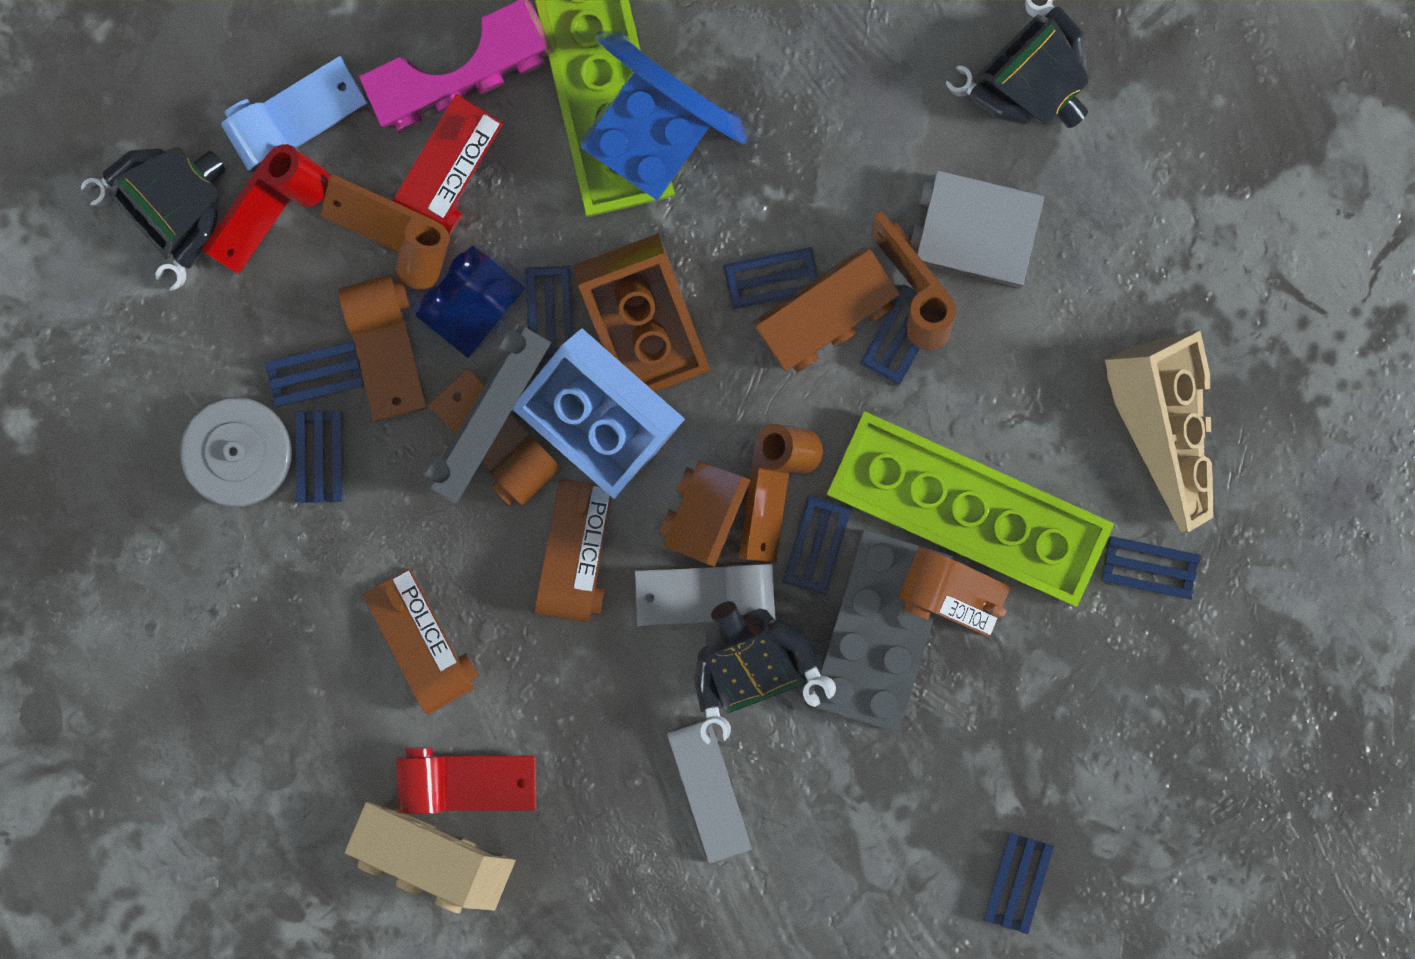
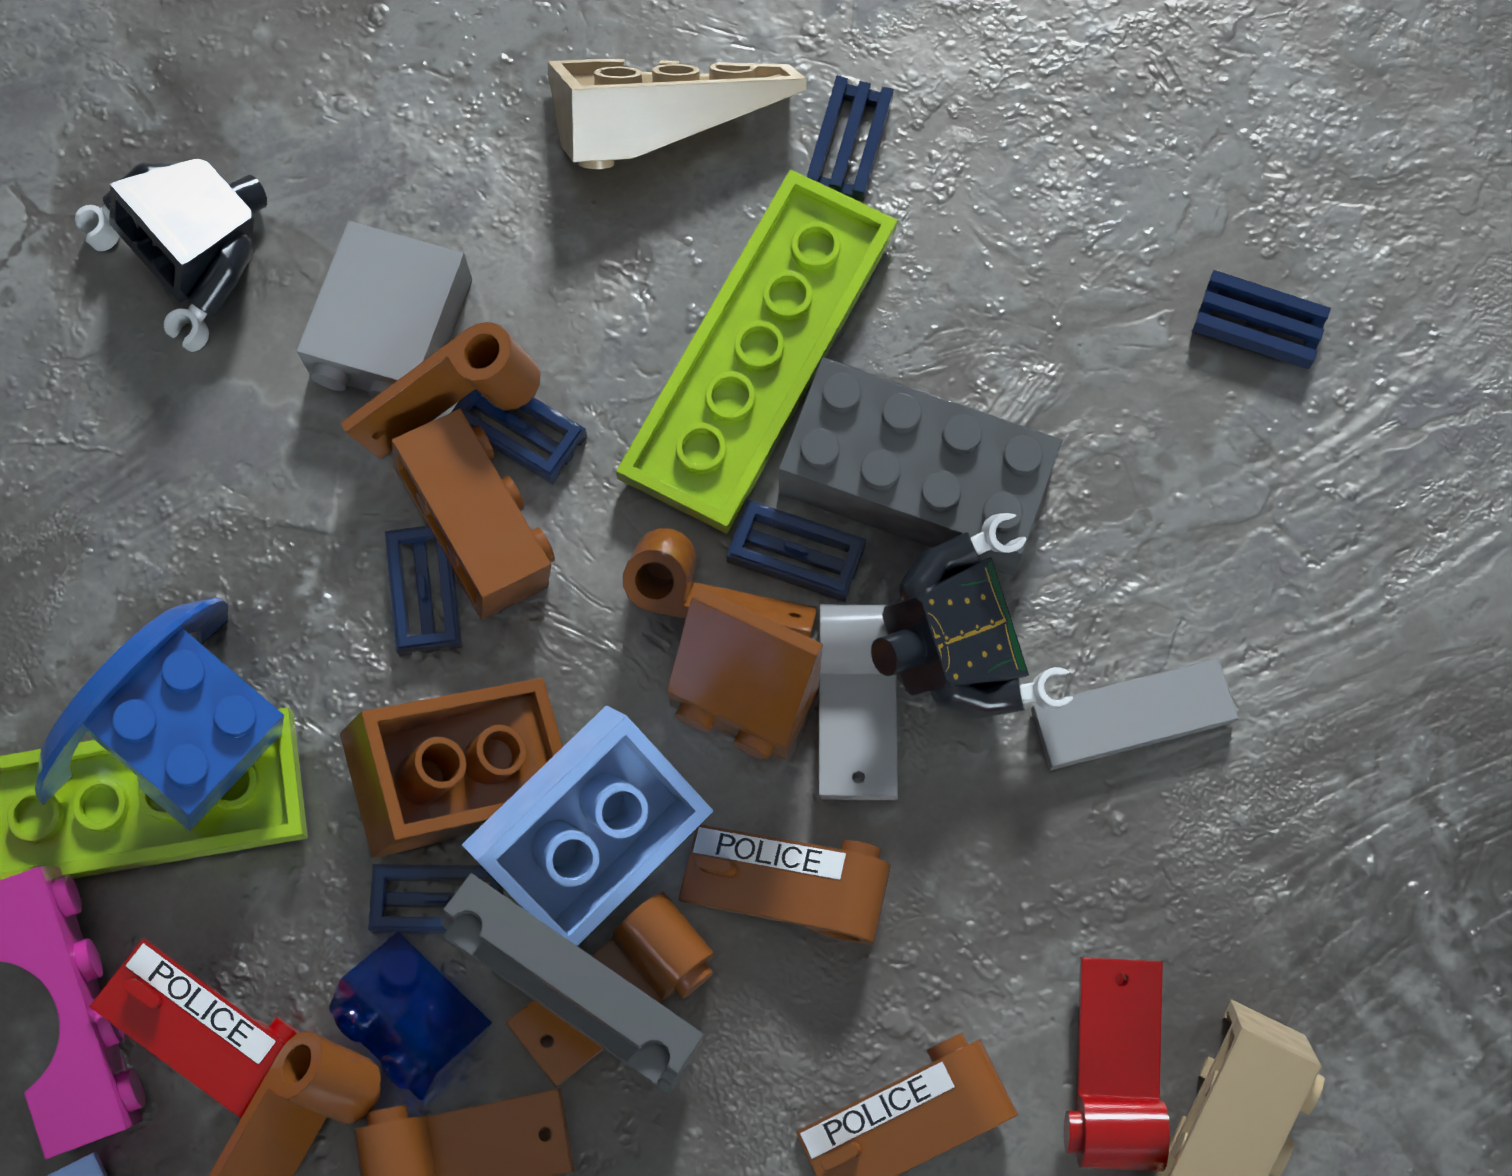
camera: 85 degrees left, 15 degrees down
dark orange door [897,546,1011,637] -> none

